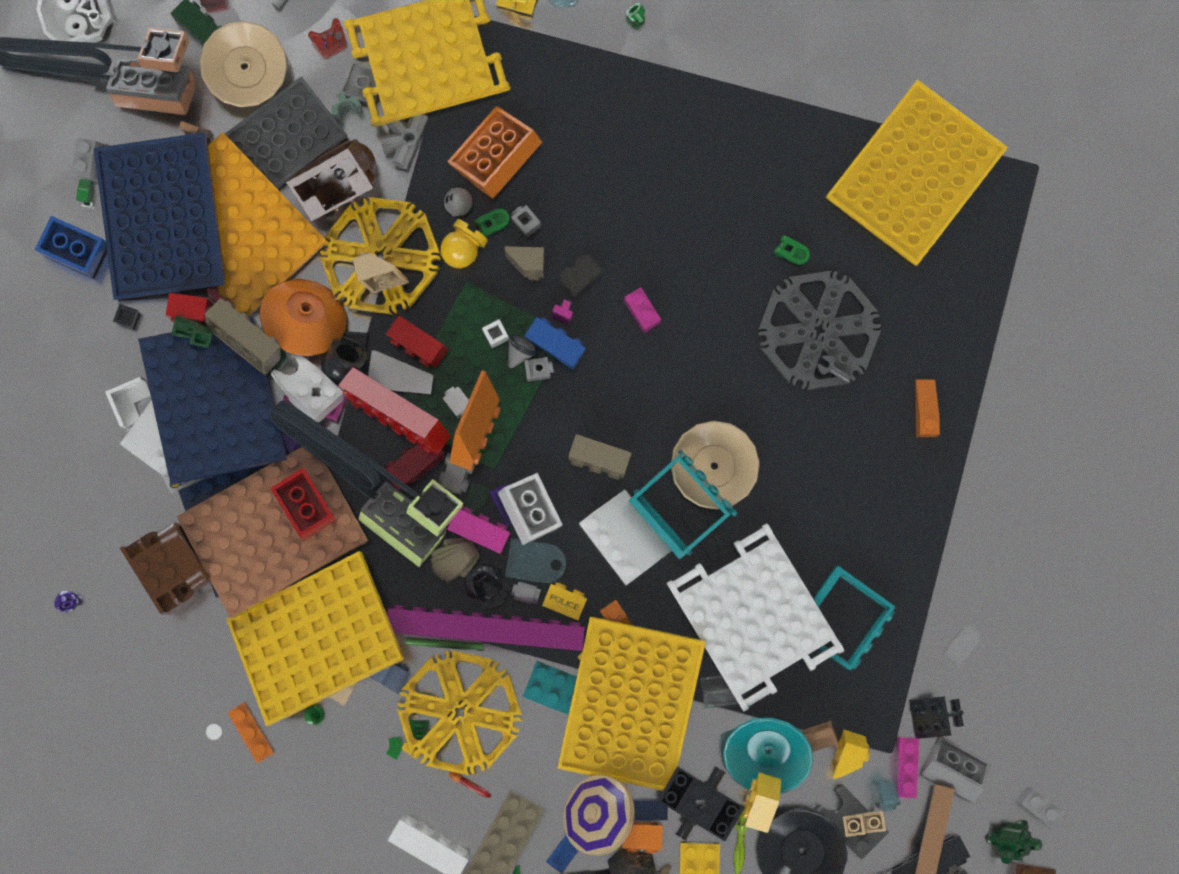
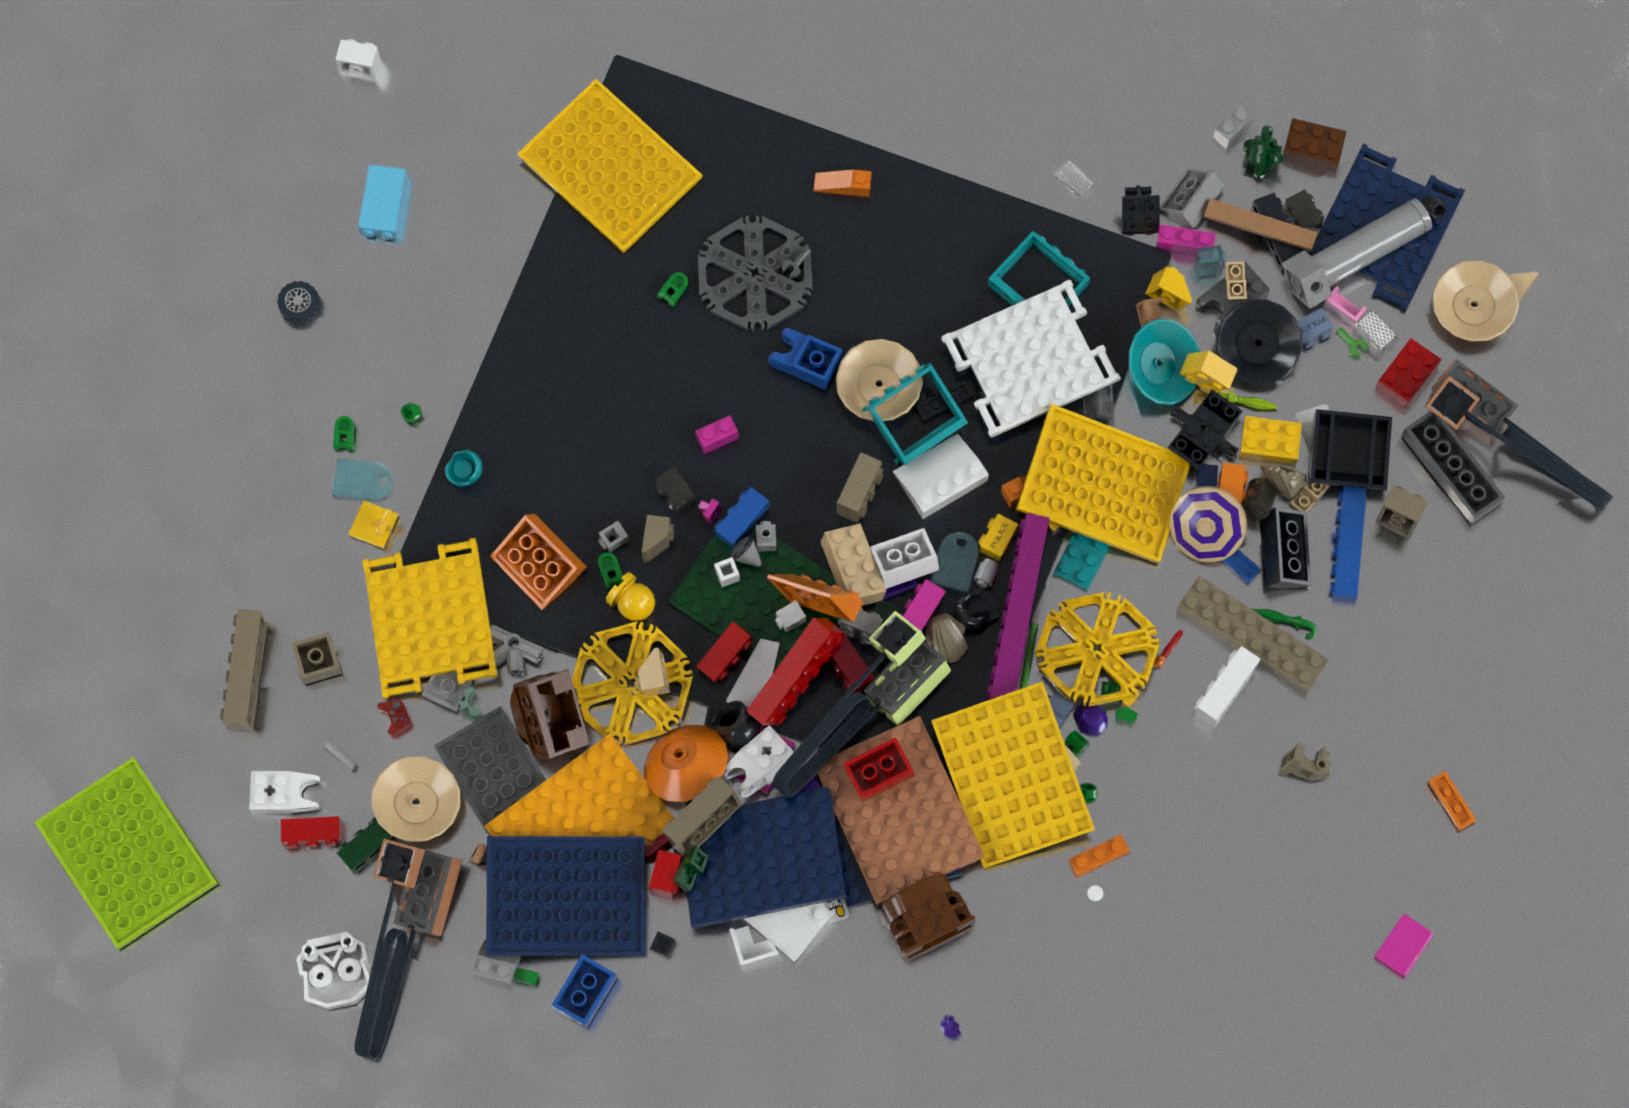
camera: 80 degrees left, 10 degrees down
light grey hat [442,187,474,218] -> none
none -> teal piece [445,450,483,487]
none -> blue brick [768,328,843,390]
none -> tan brick [821,524,886,606]
none -> green tile [1064,730,1090,756]
none -> dark purple hat [1073,701,1108,736]

